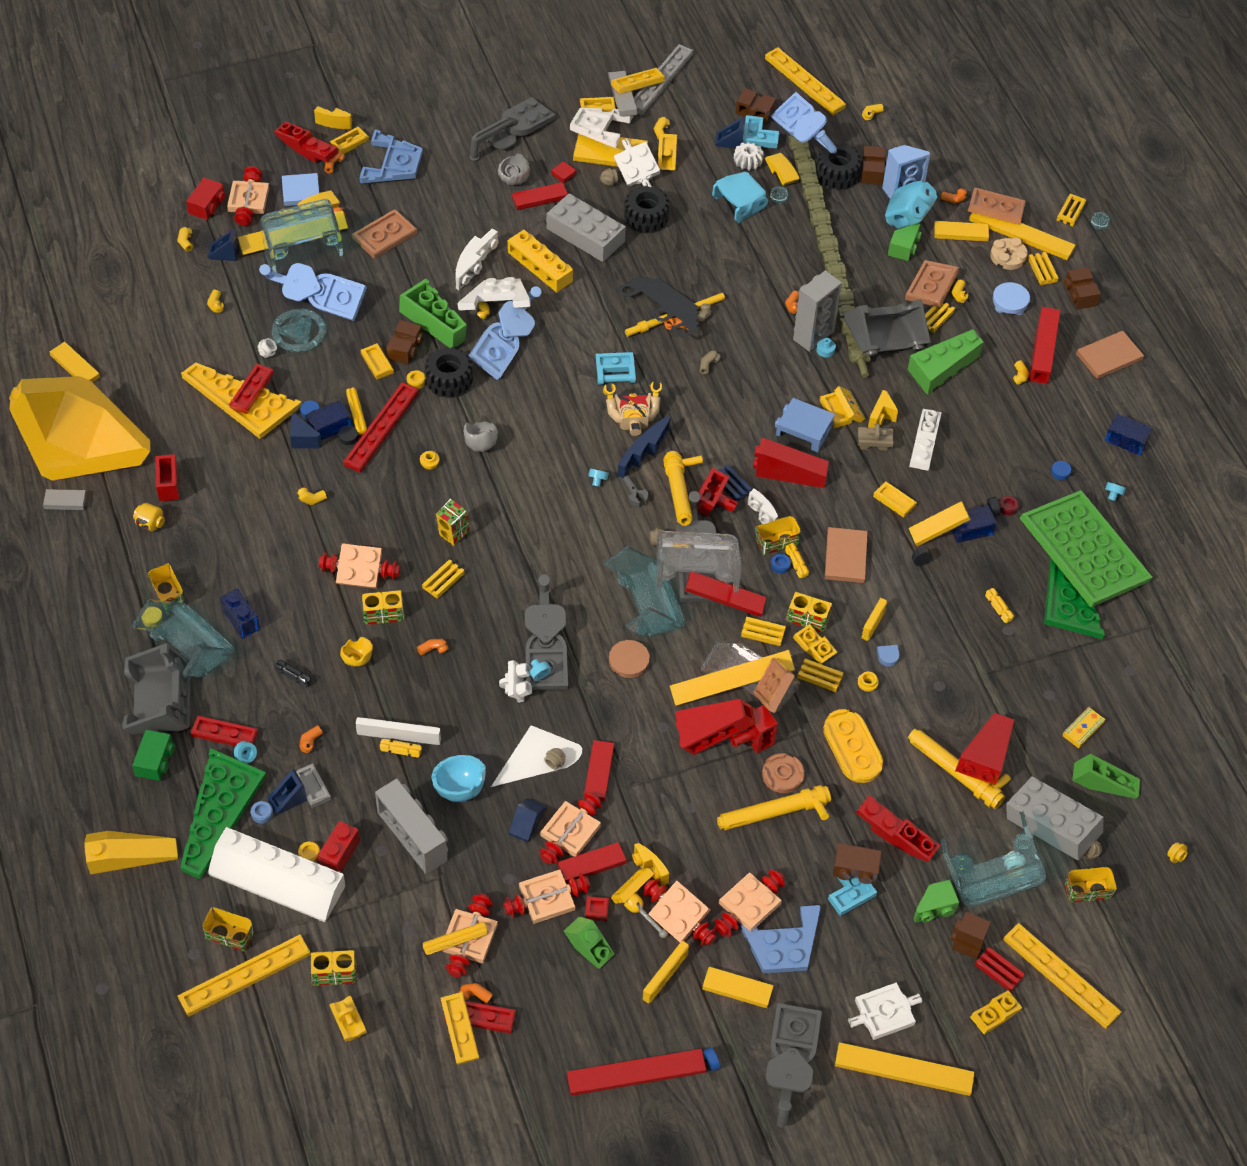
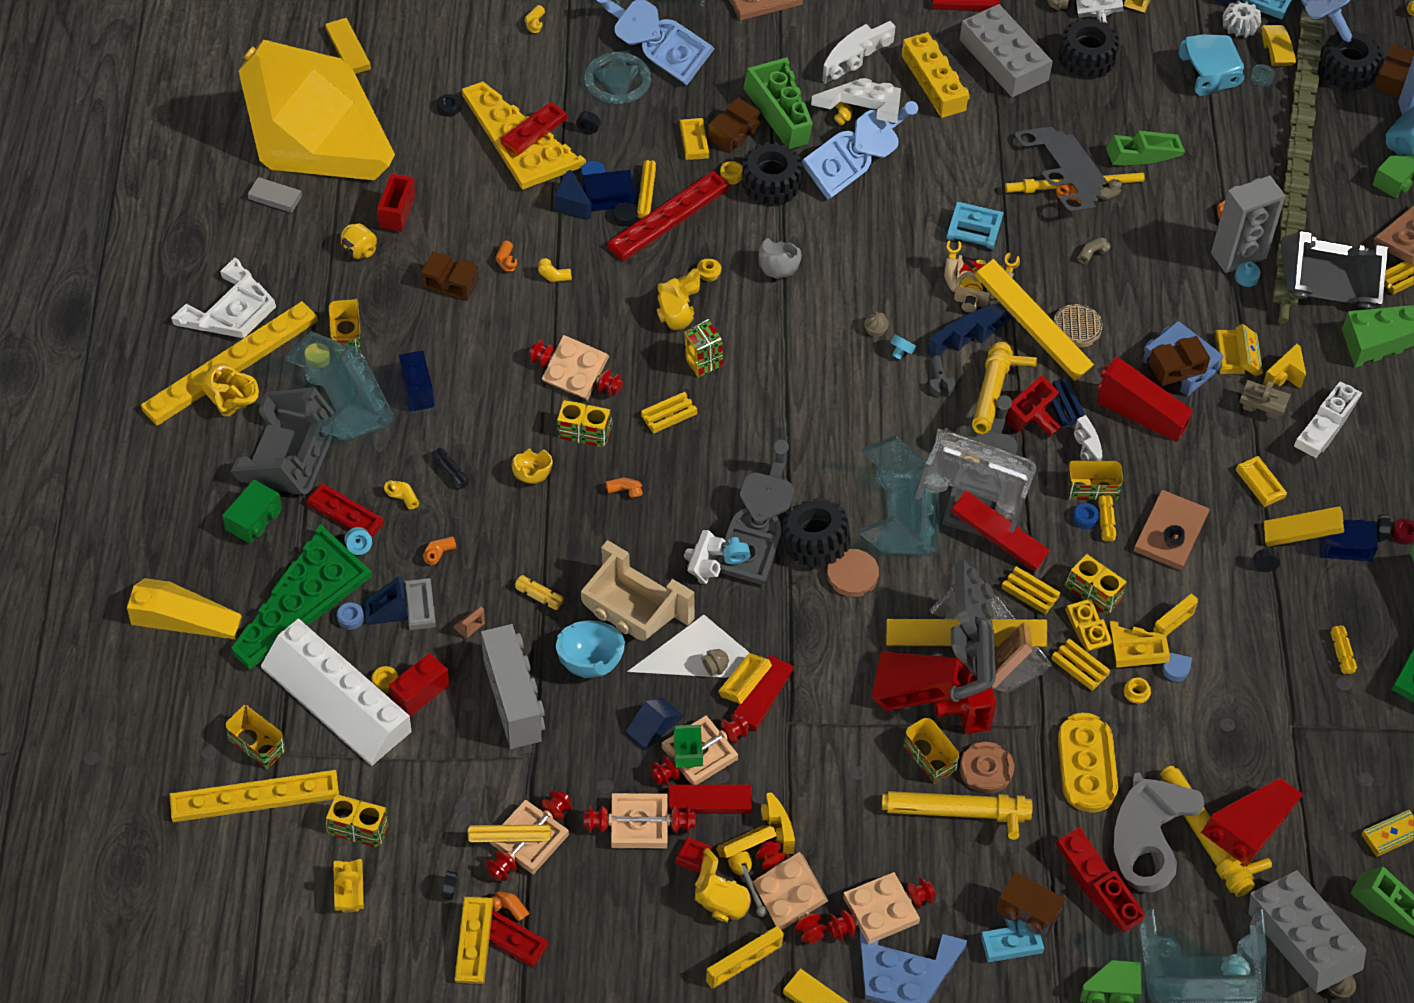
camera: 20 degrees right, 0 degrees up
white plate [258,338,277,358] -> none
white tile [356,717,441,745] -> none
bright green slope [564,917,614,969] -> none
none -> yellow plate [141,301,318,426]
none -> white wing [171,258,276,338]
none -> yellow head [201,364,259,416]
none -> yellow arm [384,480,419,510]
none -> reddish brown brick [421,251,479,301]
none -> black tile [437,94,460,117]
none -> black tile [441,870,458,900]
none -> nougat slope [453,607,485,639]
none -> orange arm [495,241,517,272]
none -> black tile [576,111,601,134]
none -> tan windscreen [581,540,695,641]
none -> yellow head [657,268,700,331]
none -> green bracket [674,725,703,768]
none -> yellow head [695,848,751,923]
none -> yellow tile [718,653,772,704]
none -> black tyre [783,499,851,567]
none -> dark tan plate [864,311,889,337]
none -> yellow piece [903,718,959,784]
none -> dark grey plate [950,559,996,702]
none -> yellow tile [974,259,1094,381]
none -> tile [1054,304,1103,348]
none -> bright green slope [1106,131,1185,166]
none -> yellow wing [1110,621,1170,668]
none -> light grey animal [1114,773,1204,892]
none -> reddish brown brick [1148,336,1210,386]
none -> black hinge [1164,525,1185,548]

